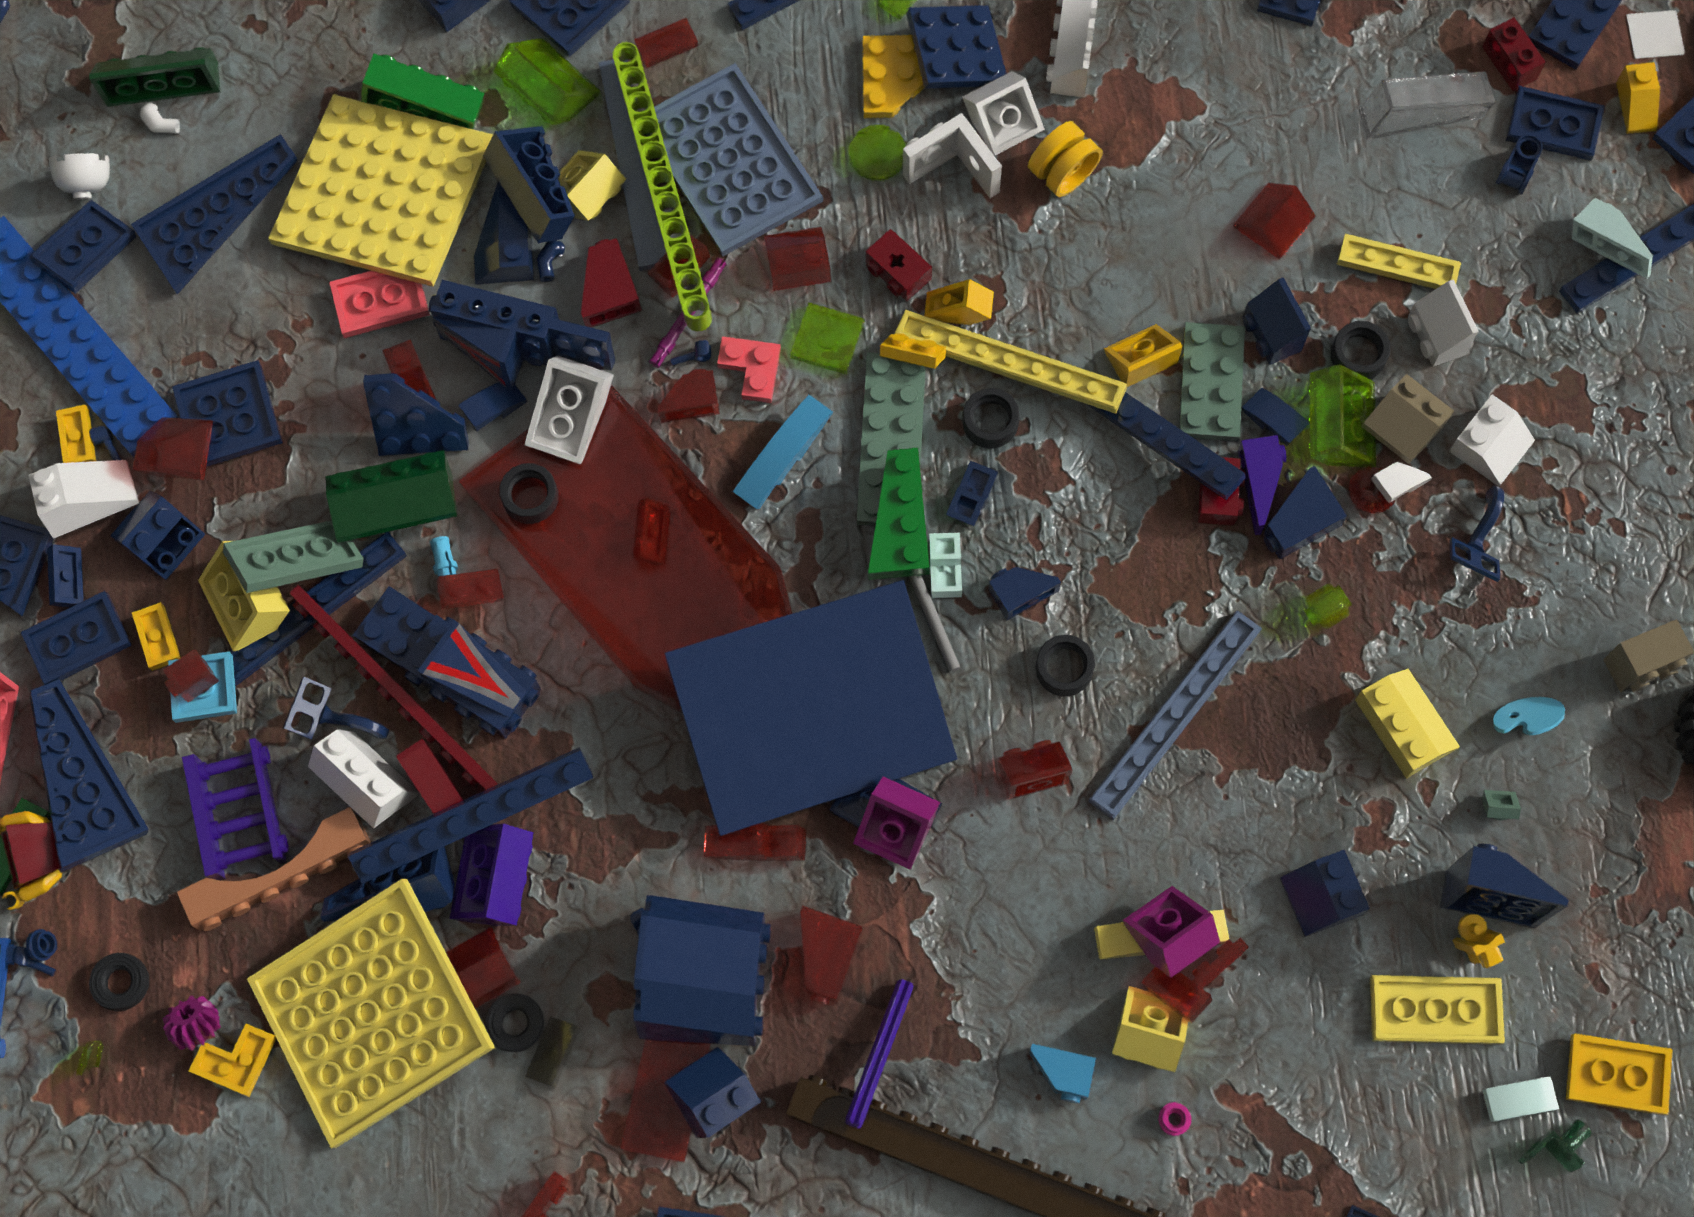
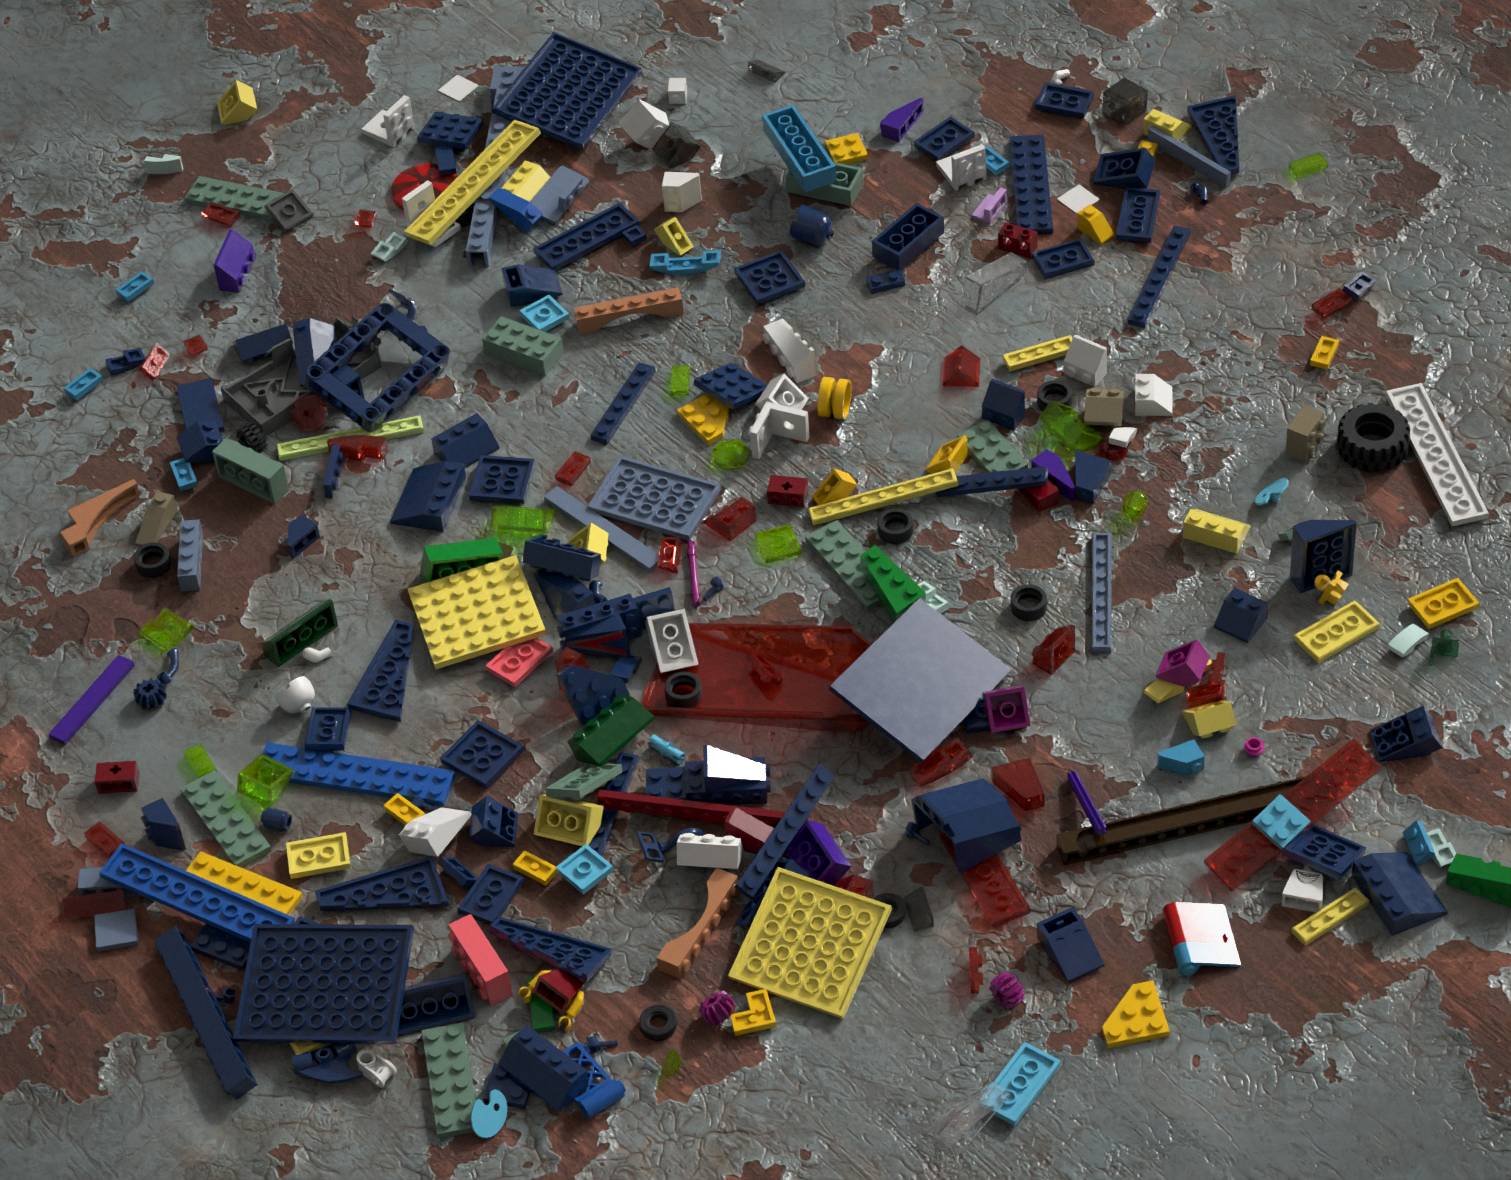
camera: 35 degrees left, 25 degrees down
dark blue plate [26,929,57,961] -> none
clear red slope [133,417,213,480] -> none
clear red brick [163,649,219,702] -> none
dark purple fence [182,738,289,880] -> none
clear red plate [436,569,504,609] -> none
dark red slope [581,238,642,328] -> none
lime beam [613,42,712,332] -> none
clear red slope [658,369,720,423] -> none
dark blue slope [664,1047,761,1138] -> none
coral plate [717,336,781,403] -> none
dark azure slope [733,395,833,509] -> none
yellow plate [879,333,946,369] -> none
dark blue slope [946,461,999,526] -> none
dark blue slope [988,567,1061,621] -> none
dark blue slope [1241,388,1309,446] -> none
dark blue piece [1449,485,1504,582] -> none
dark blue piece [1495,134,1543,195] -> none
light aqua slope [1572,198,1653,279] -> none

